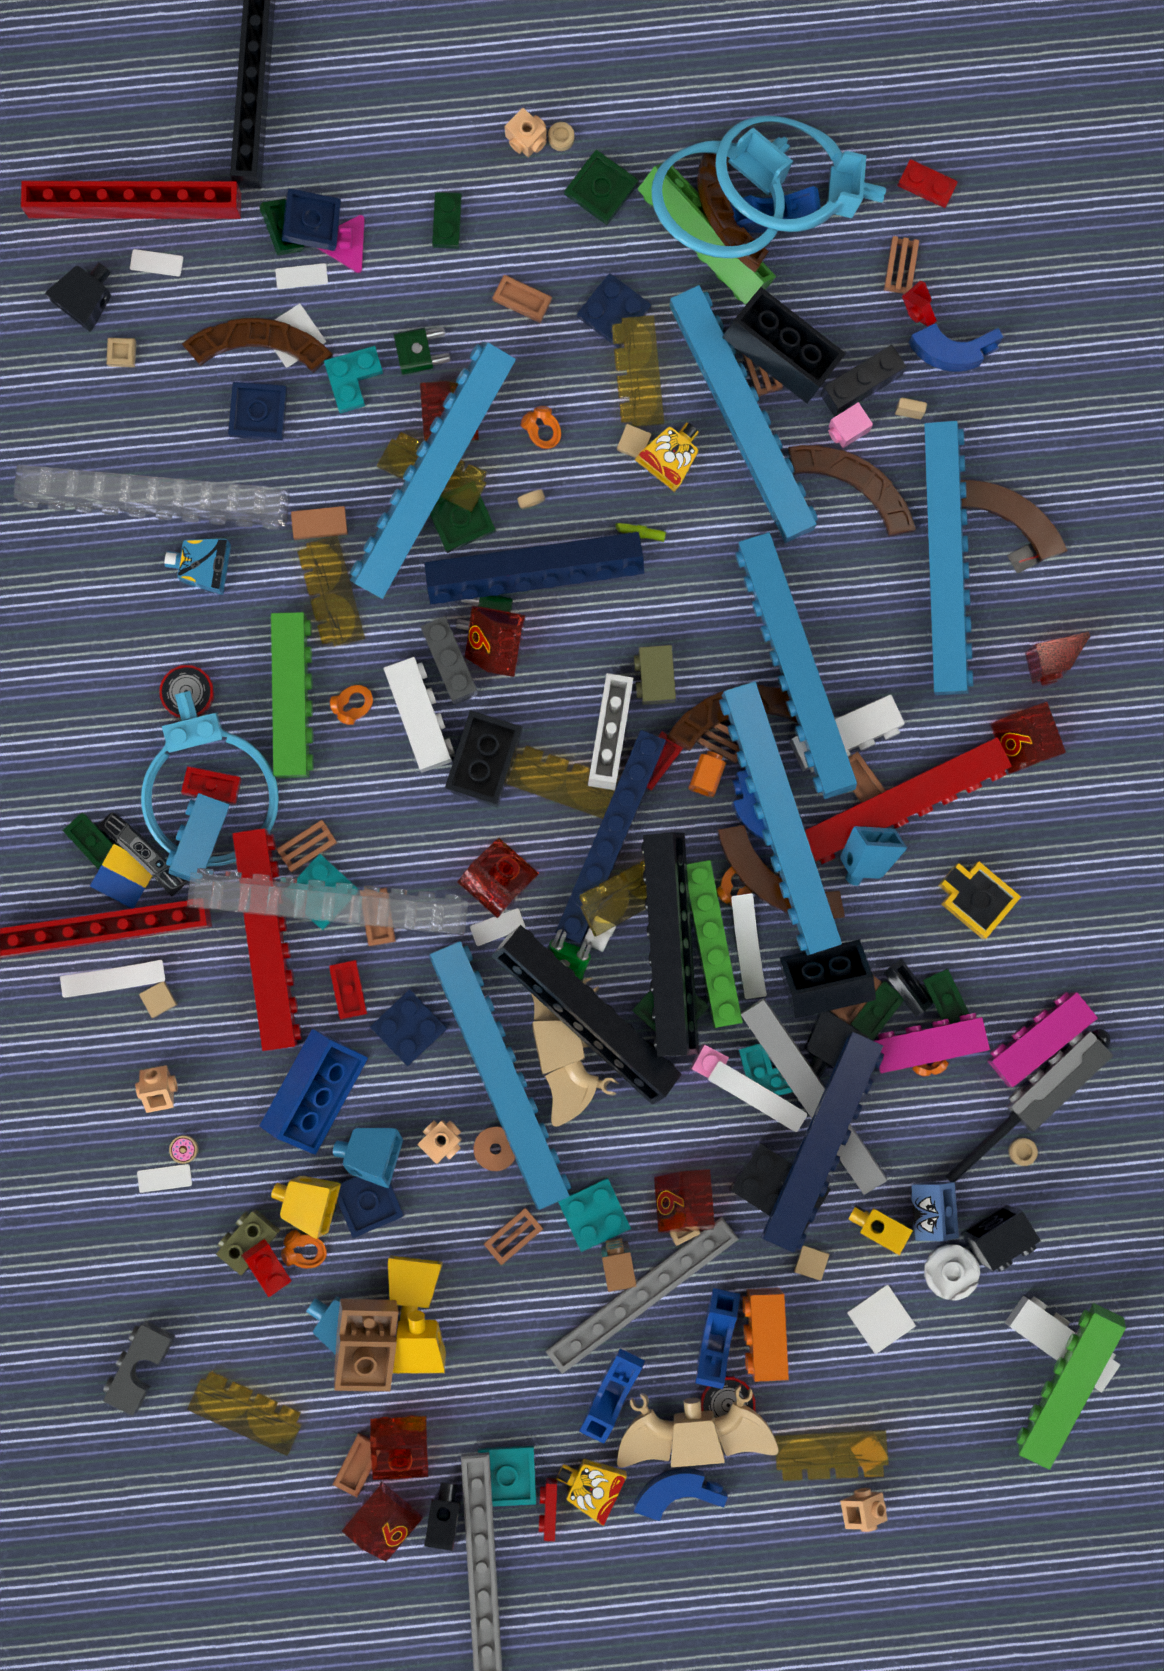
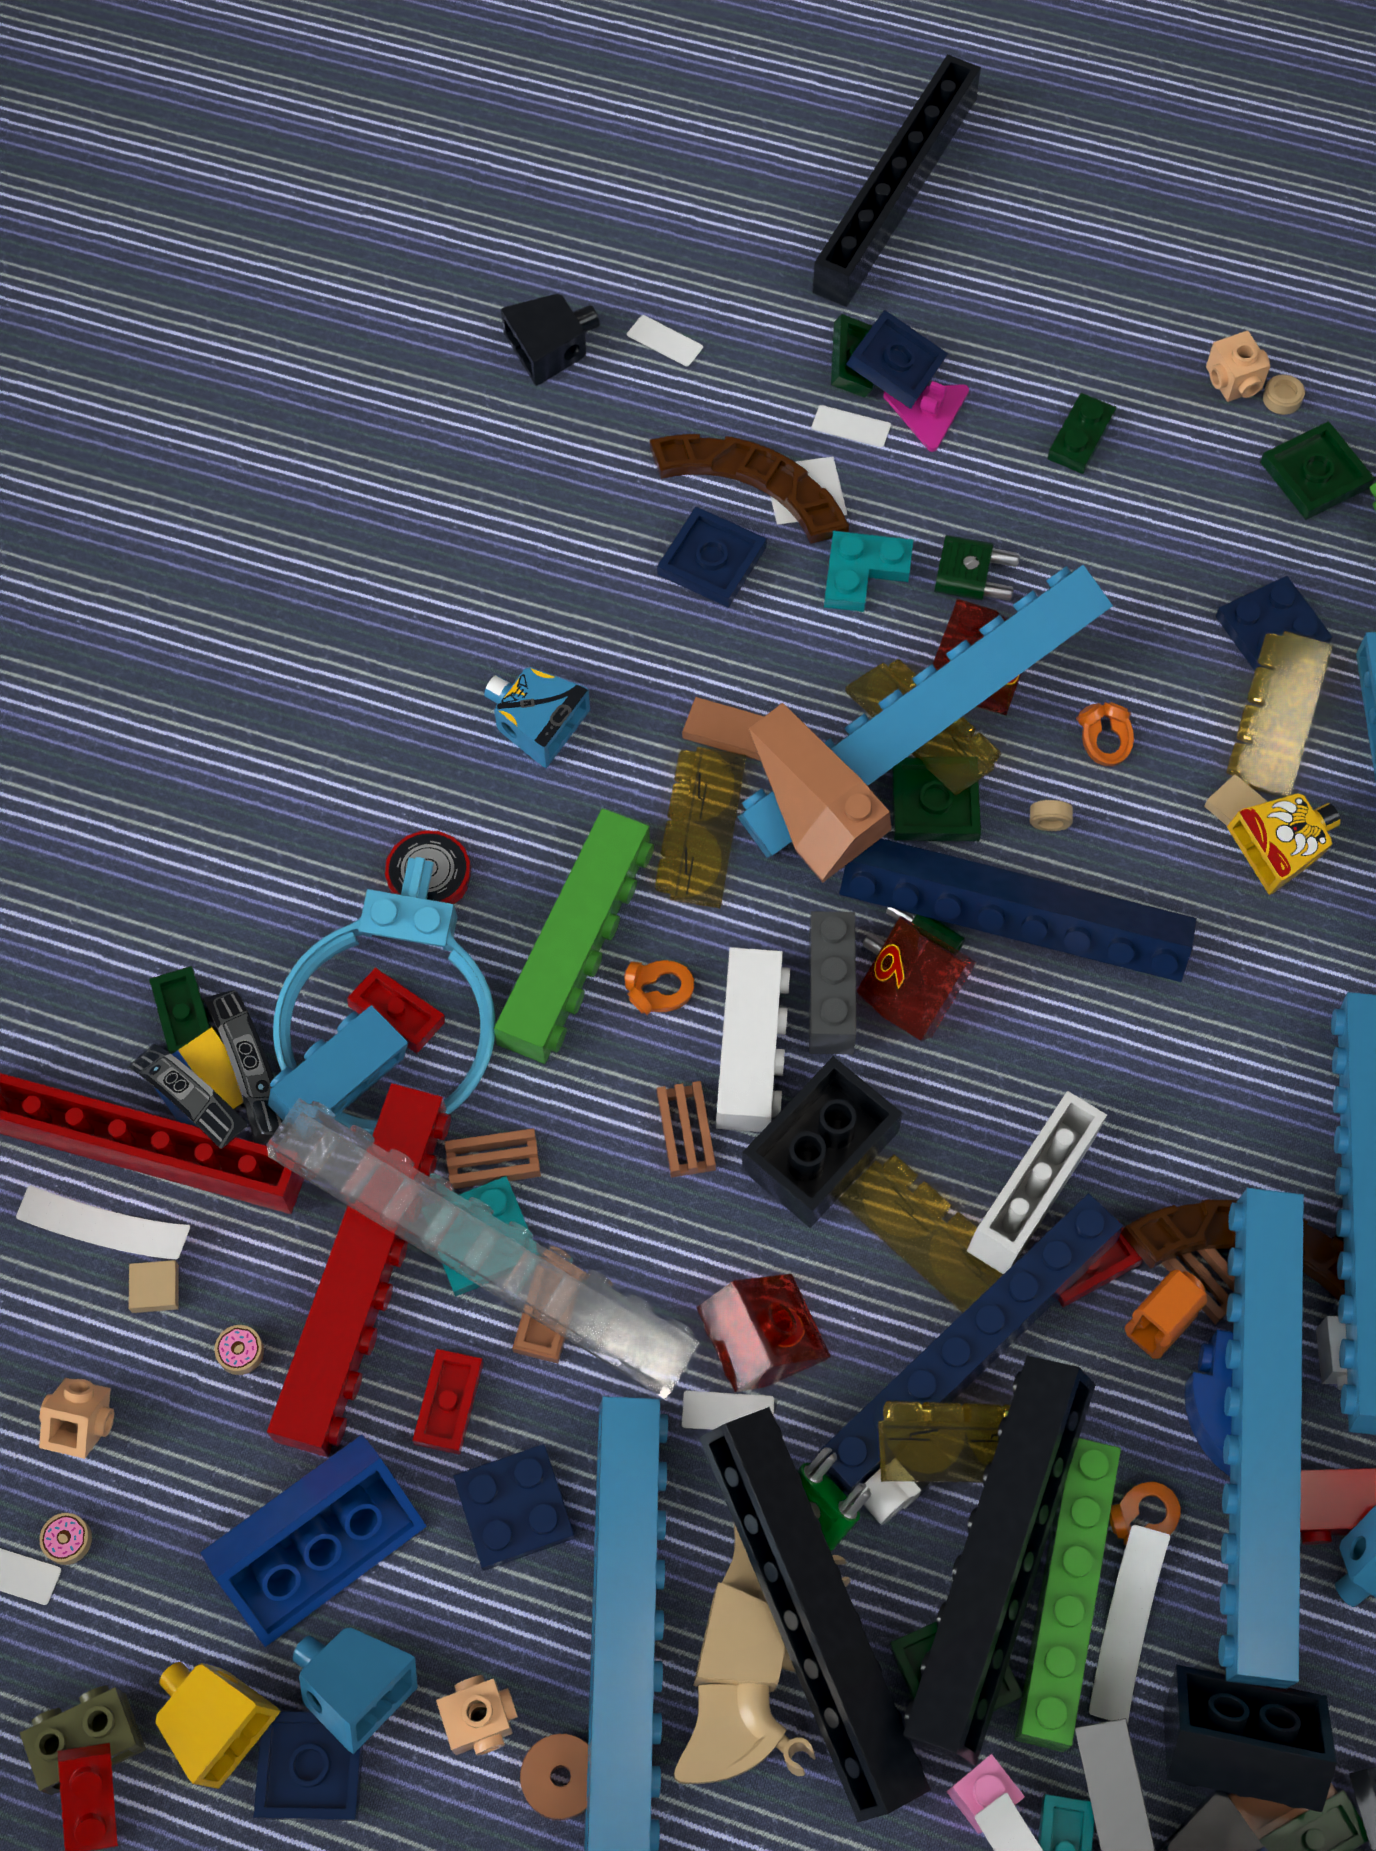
camera: 25 degrees right, 20 degrees down
clear brick [13,465,290,529] -> none
red brick [21,181,242,219] -> none
tan tile [106,338,136,367] -> none
orange piece [281,1230,327,1269] -> none
nougat tile [493,275,552,323] -> none
lime piece [615,523,666,542] -> none
olive brick [634,645,676,705] -> none
reddish brown tile [717,825,845,919] -> none
none -> sticker [127,1044,247,1149]
none -> tile [214,1325,264,1375]
none -> nougat tile [657,1081,716,1178]
none -> nougat wedge [749,703,891,883]

